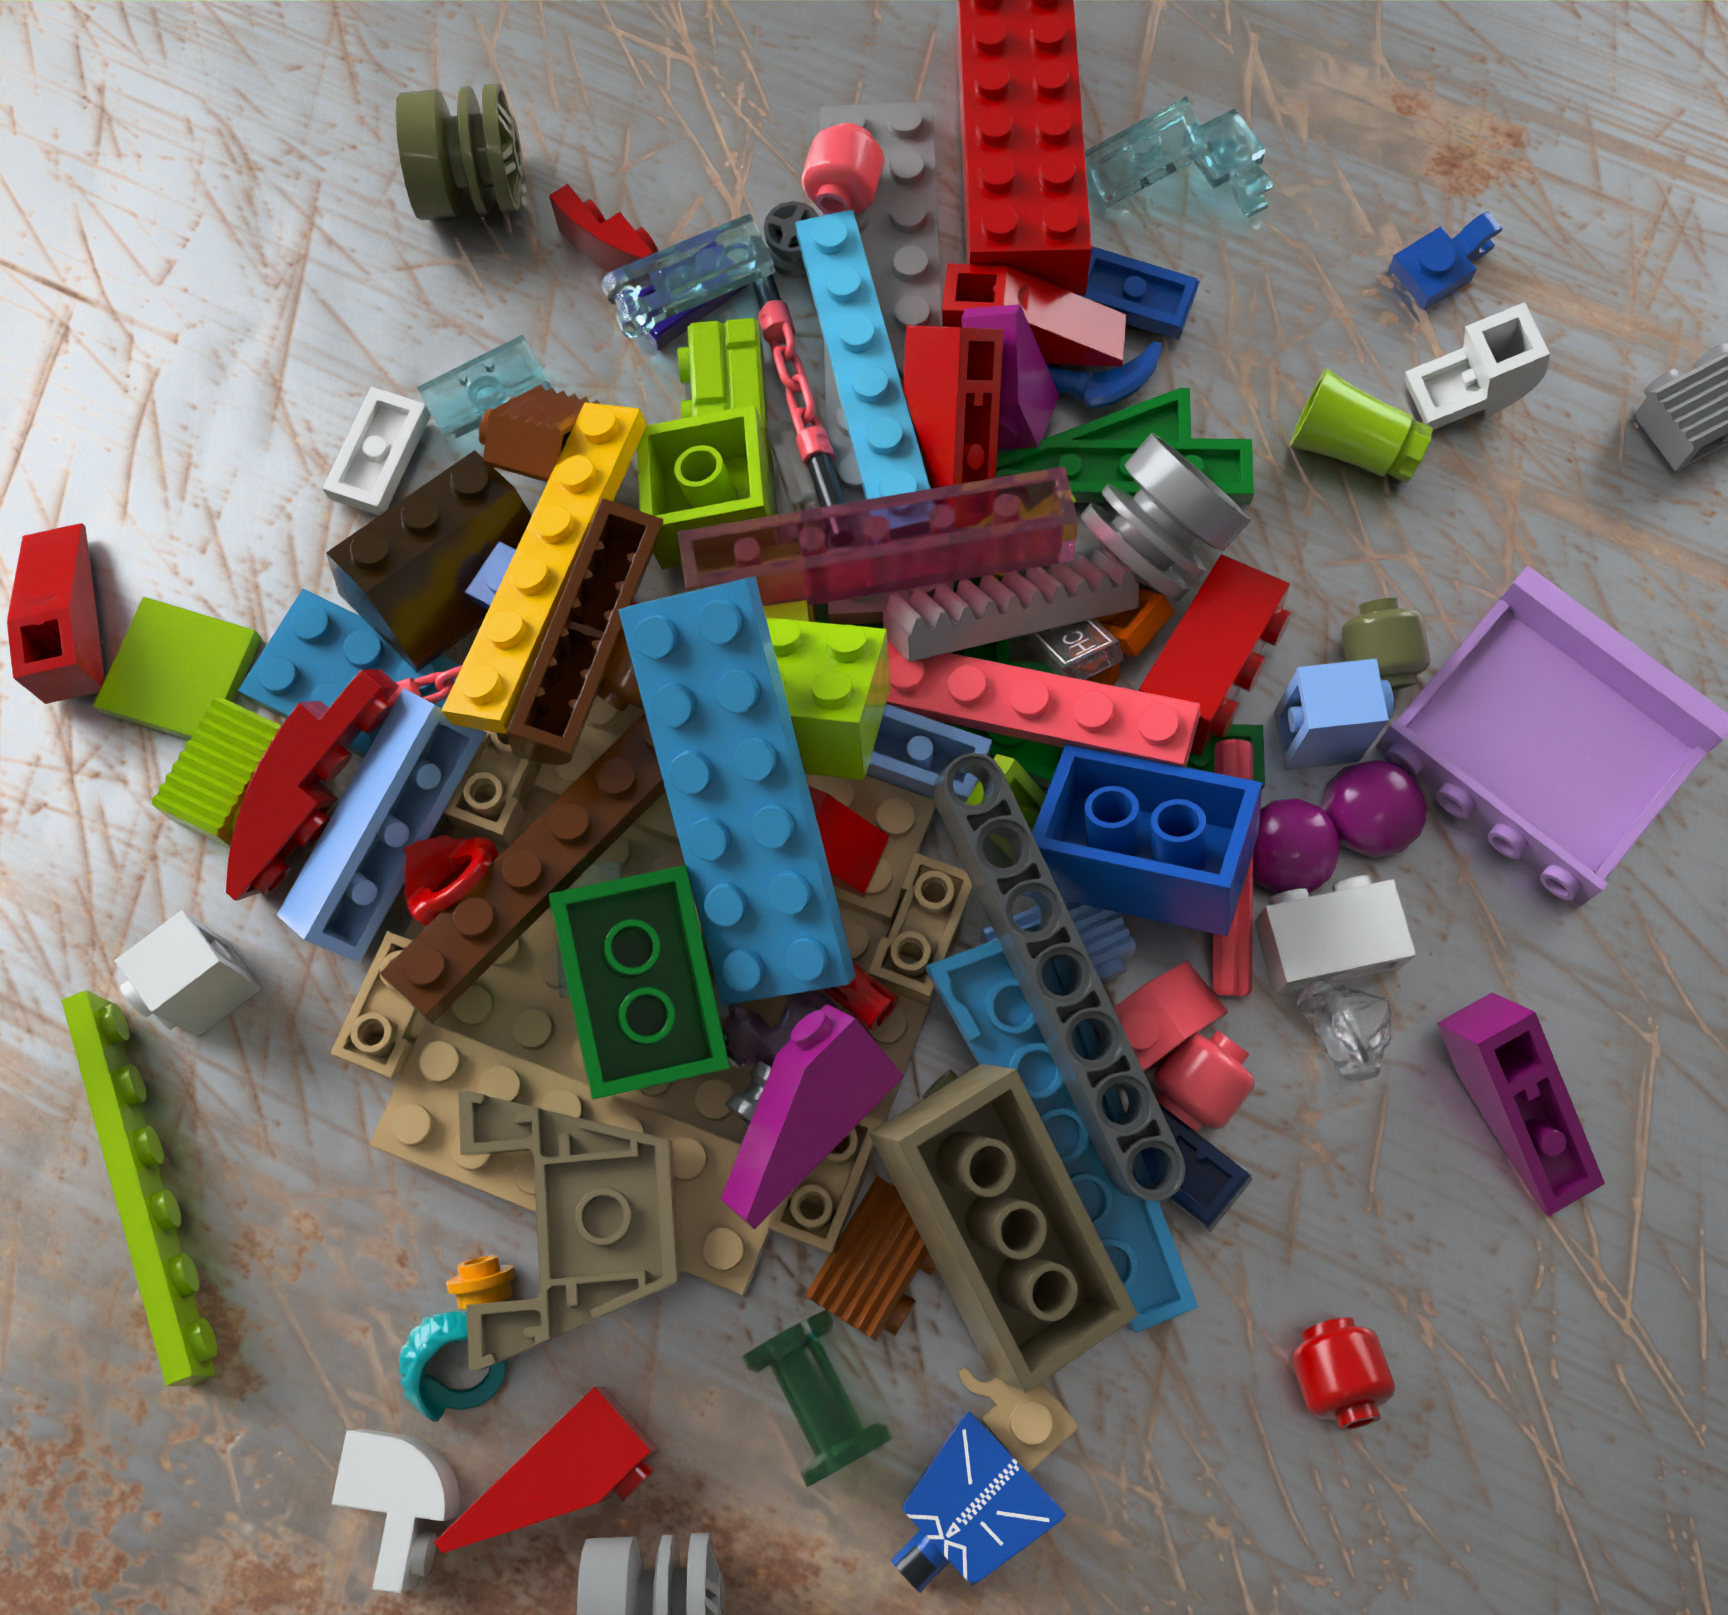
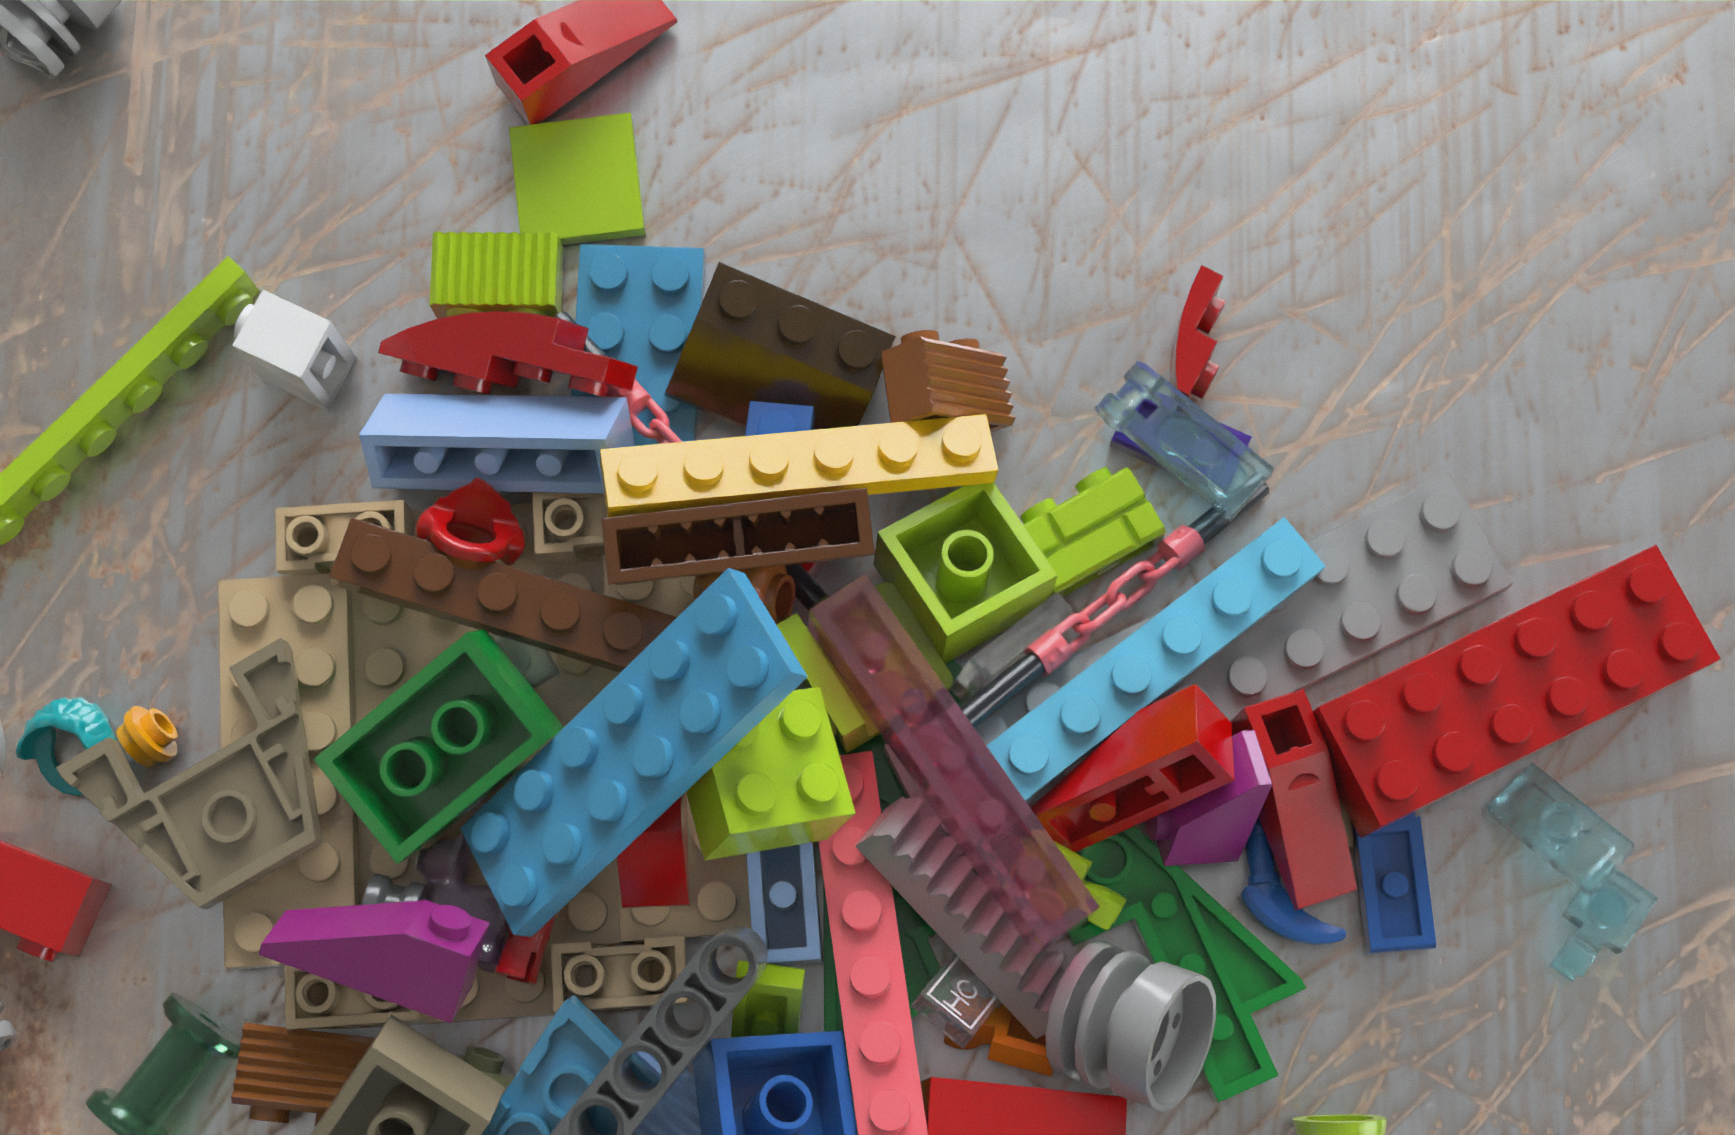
camera: 65 degrees right, 5 degrees up
white plate [322,387,431,516] -> none
olive wheel [395,83,523,220] -> none
clear light blue plate [417,335,551,443] -> none
dark grey wheel [763,201,819,278] -> none
coral head [801,123,885,215] -> none

